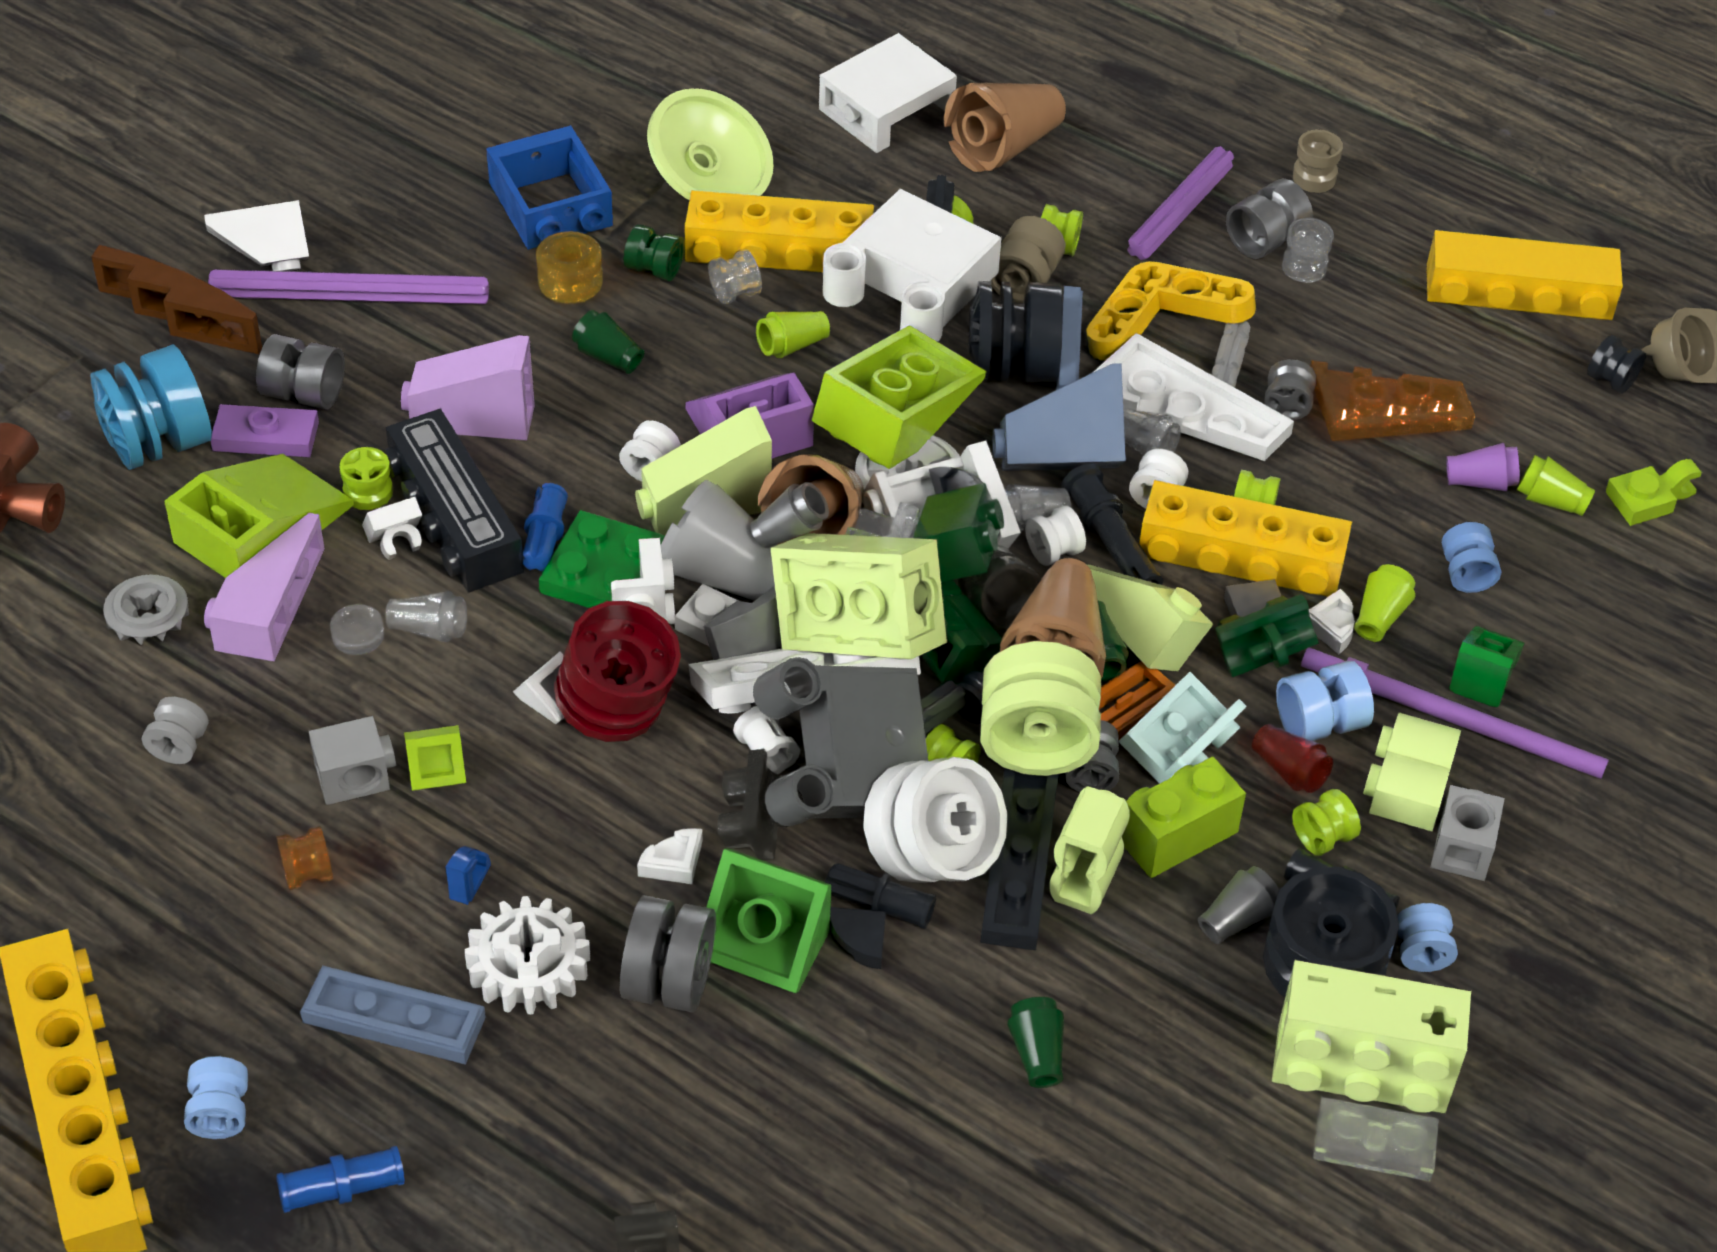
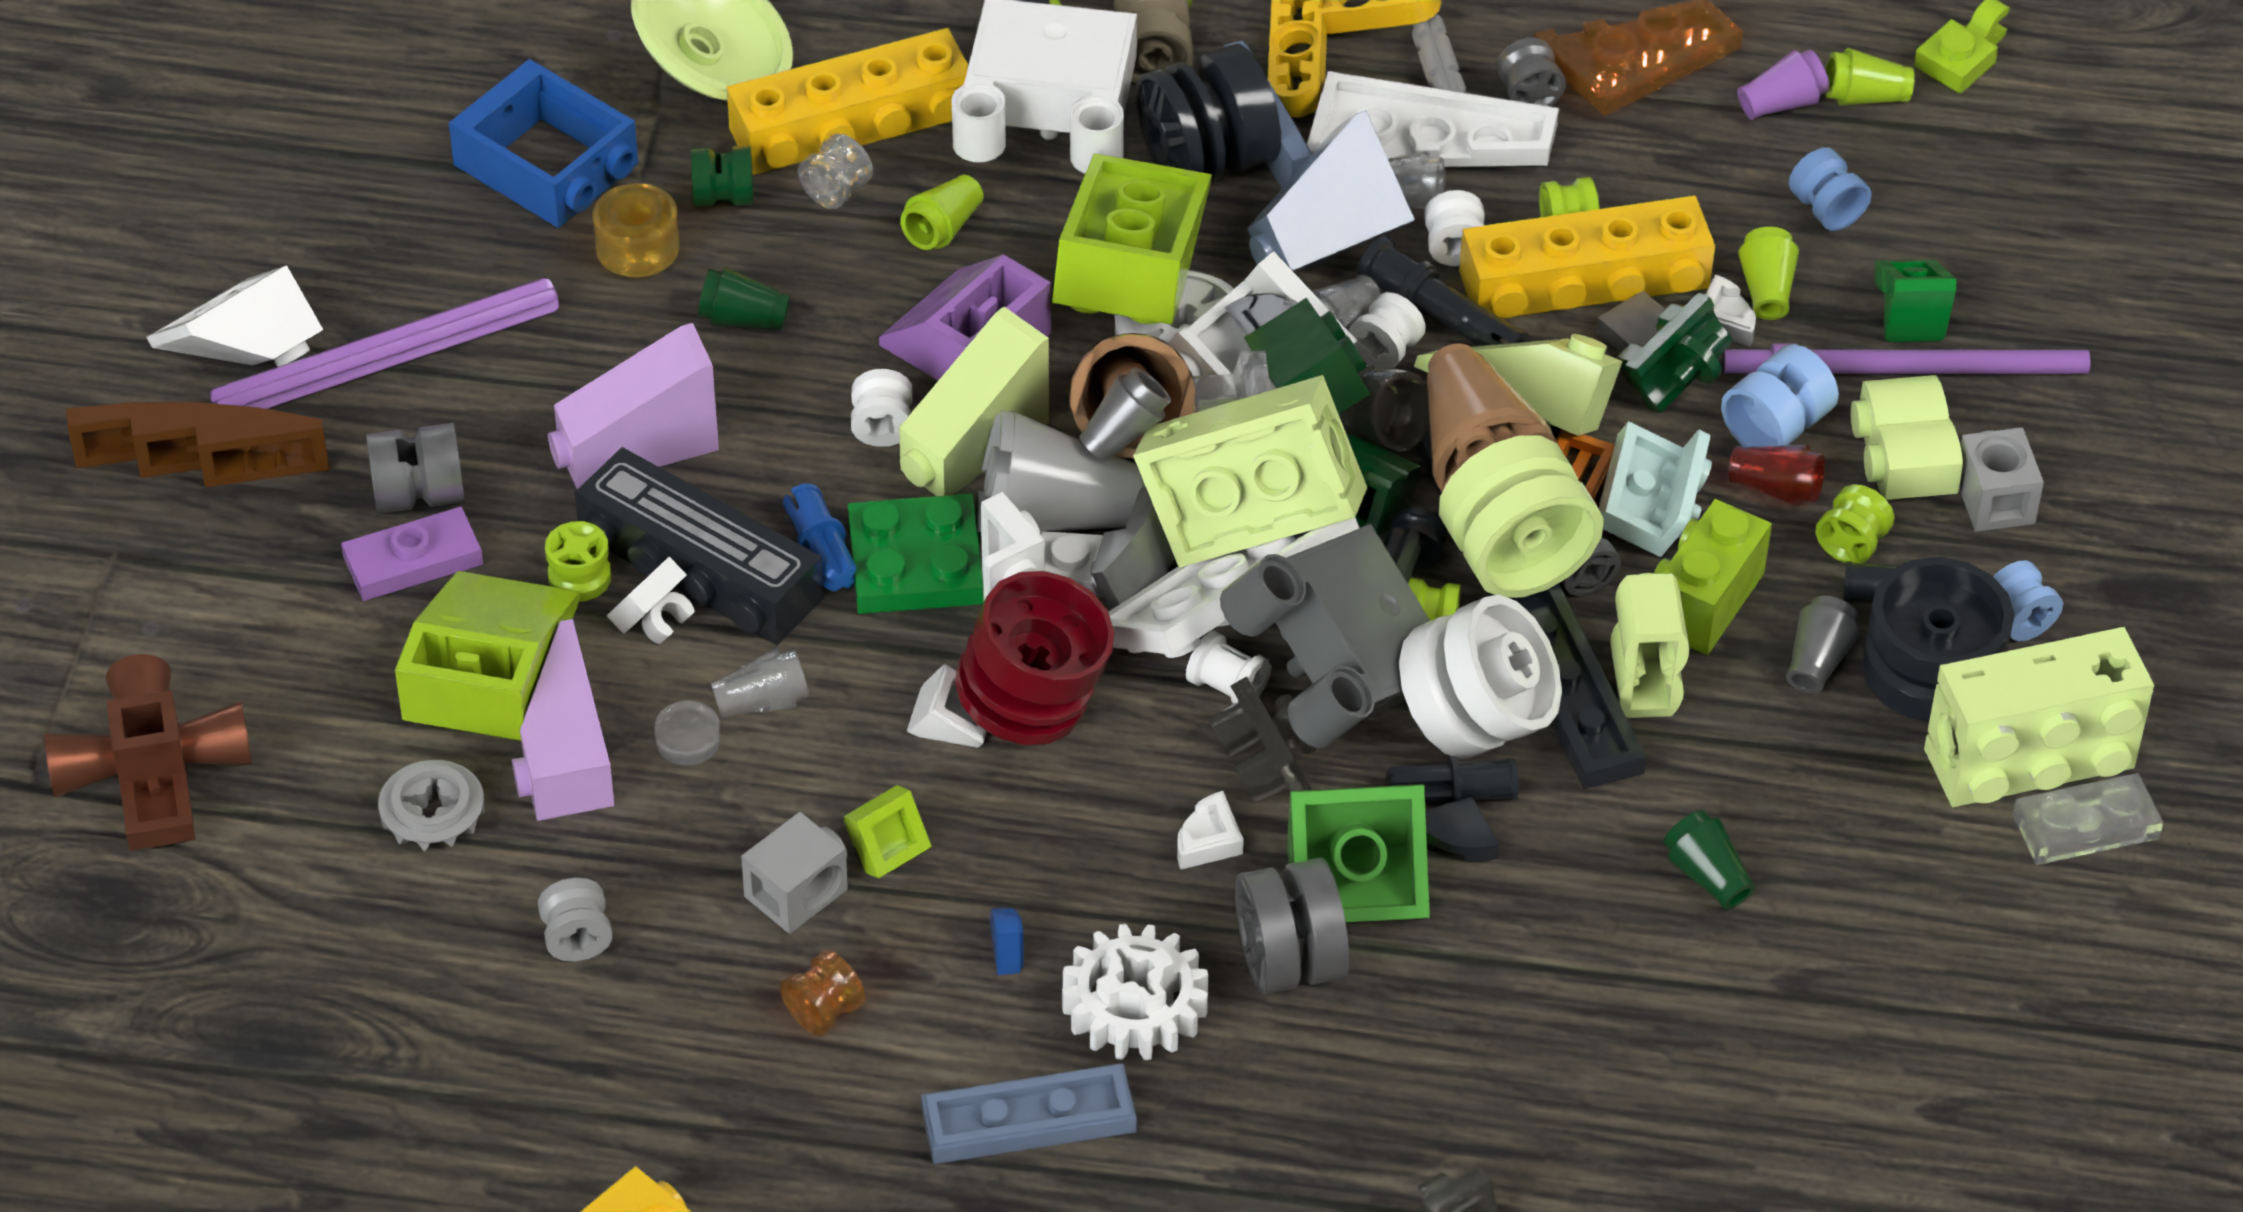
camera: 25 degrees left, 0 degrees up
dark azure wheel [91,344,212,470] -> none

